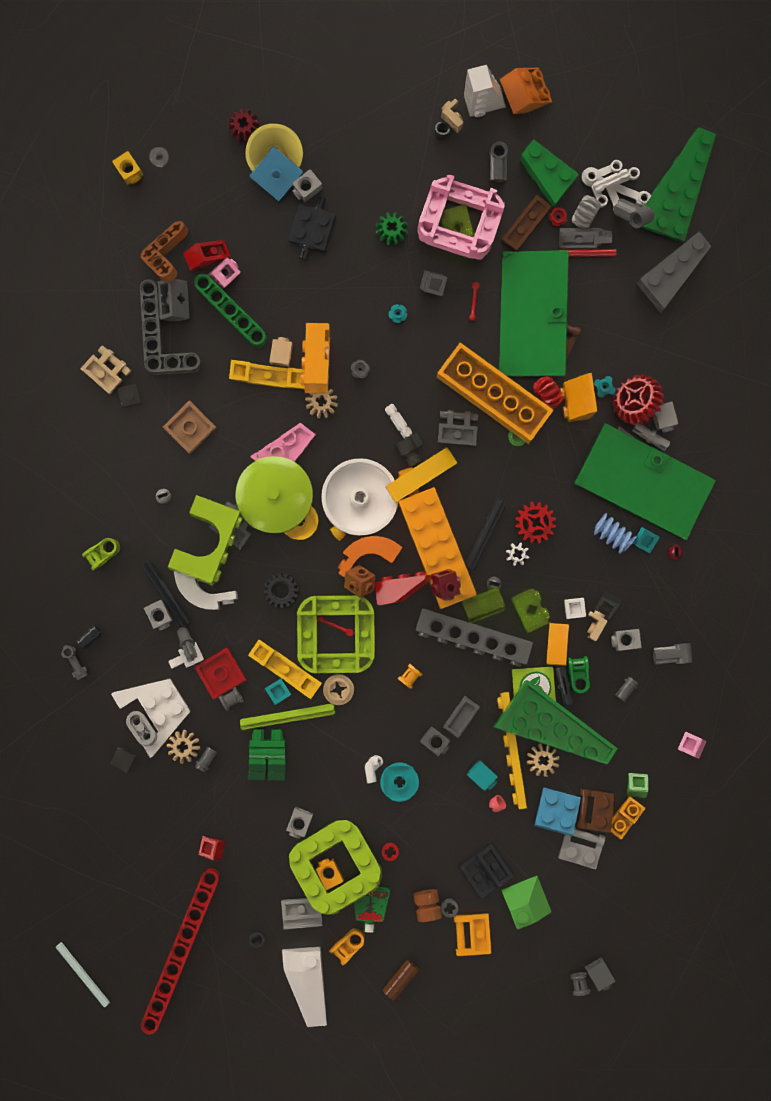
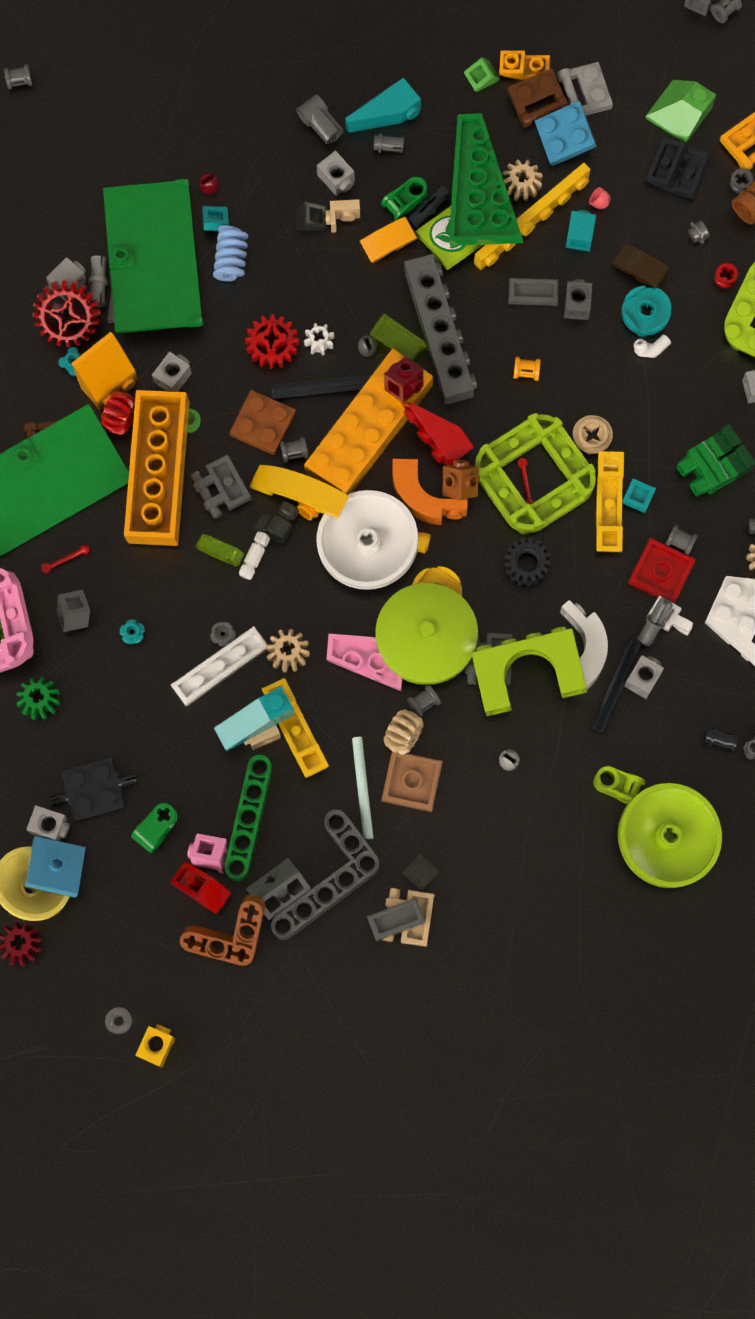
camera: 120 degrees left, 10 degrees down
lime axle [240,704,335,730] -> none
light orange wedge [301,323,330,393] -> none
clear neon green brick [511,588,550,633] -> none
white plate [564,598,586,619] -> none
bright pink slope [678,732,706,759] -> none
none -> green piece [131,803,178,853]
none -> light grey brick [152,352,192,392]
none -> white tile [171,627,268,706]
none -> clear neon green beam [195,534,244,566]
none -> slope [214,686,295,751]
none -> dark orange plate [230,390,296,456]
none -> dark grey bush [280,437,309,463]
none -> teal slope [345,78,421,132]
none -> light aqua bar [352,737,373,840]
none -> dark grey tile [367,898,425,942]
none -> tan gear [384,709,423,755]
none -> dark grey bush [407,685,441,717]
none -> dark brown slope [612,243,670,288]
none -> lime dish [618,783,722,888]
none -> flat silver plate [688,220,710,244]

